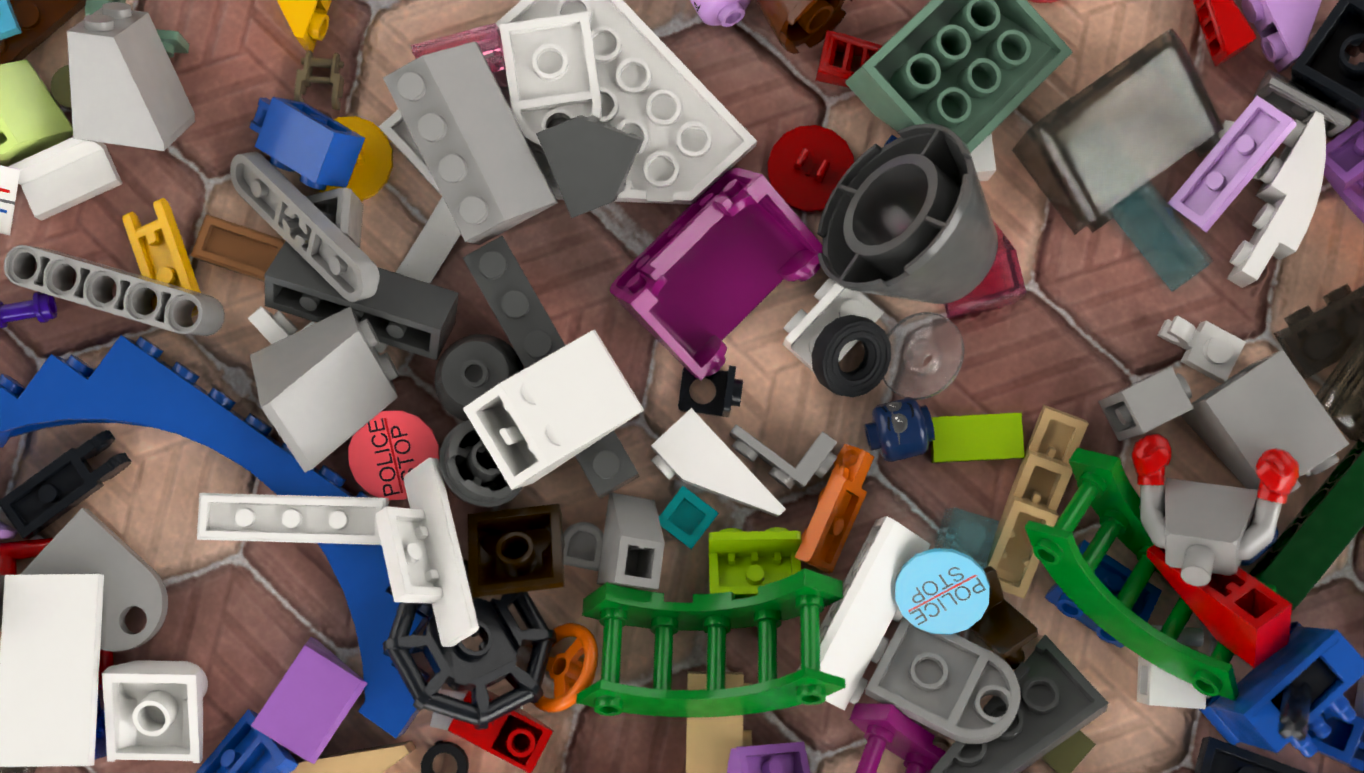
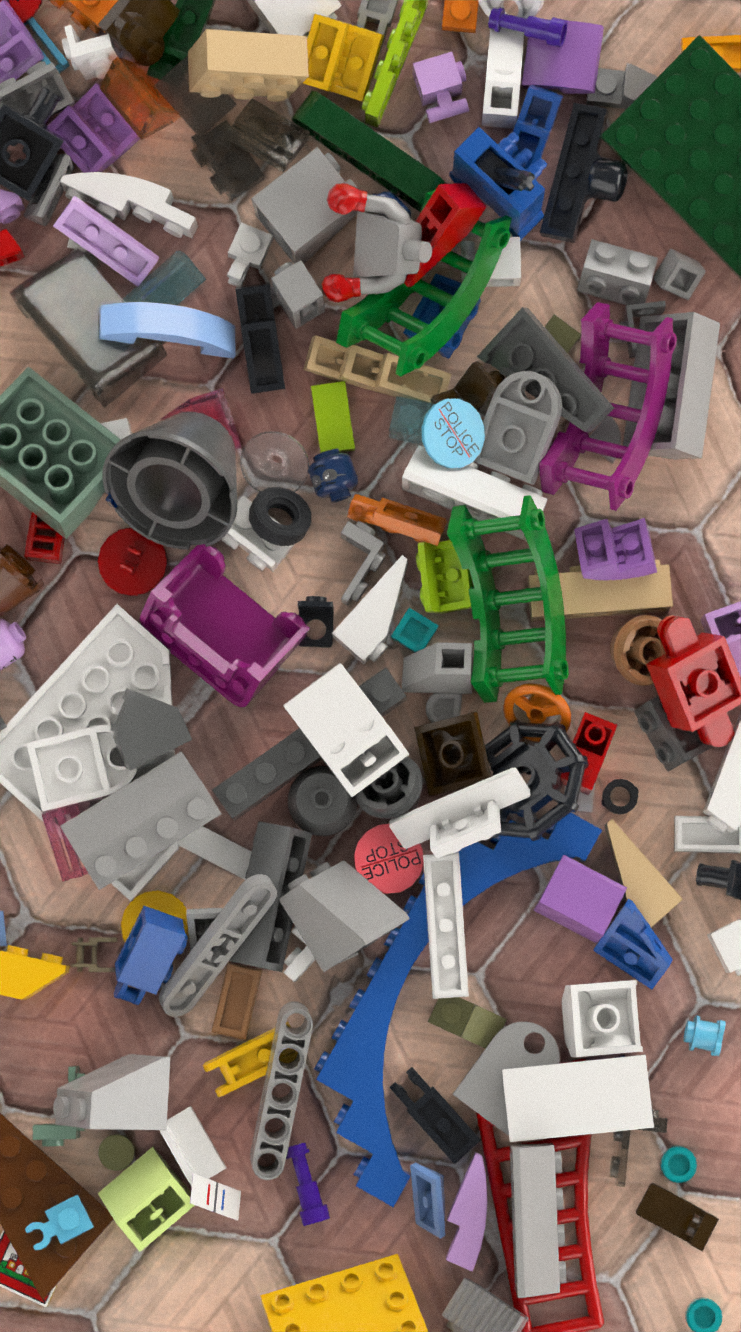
camera: 90 degrees left, 0 degrees up
none -> light blue slope [99,302,236,359]
none -> black slope [235,282,285,394]
none -> olive slope [428,997,507,1049]

